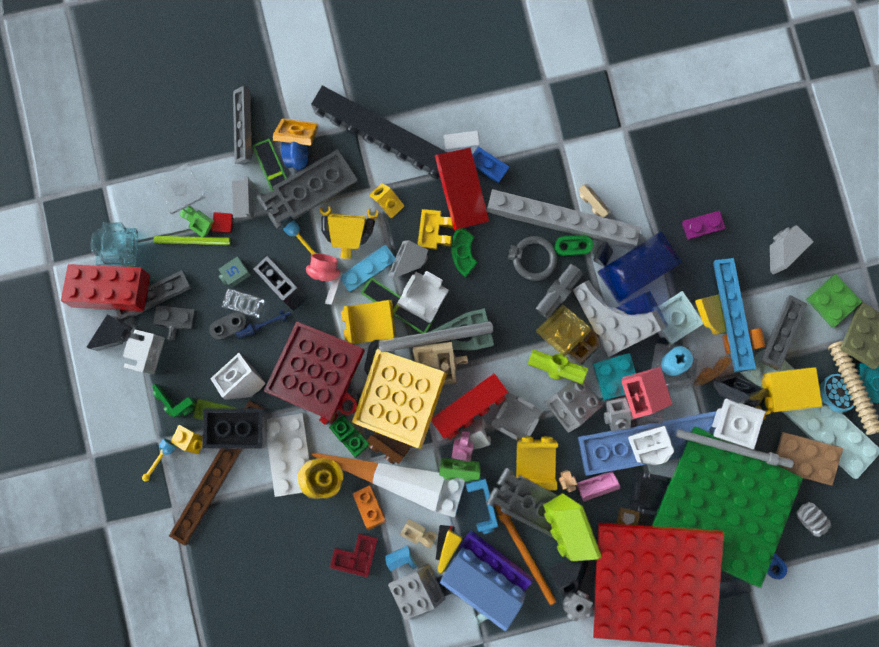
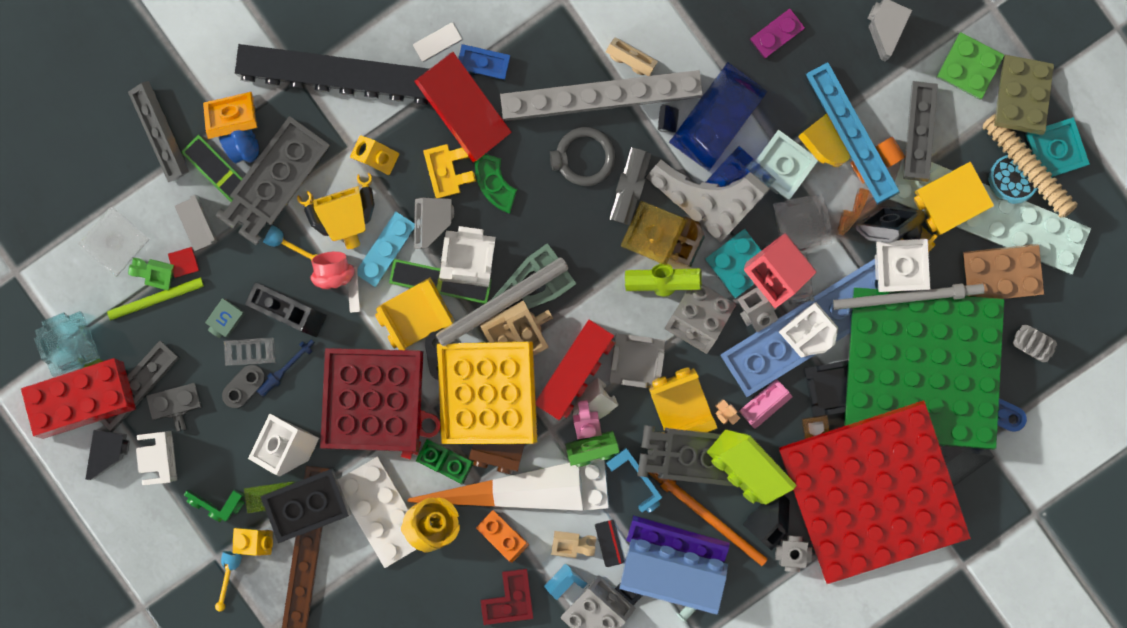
camera: 20 degrees left, 5 degrees up
yellow slope [438,529,462,573] -> none
green plate [554,235,593,256] -> none
medium azure piece [661,346,693,376] -> none

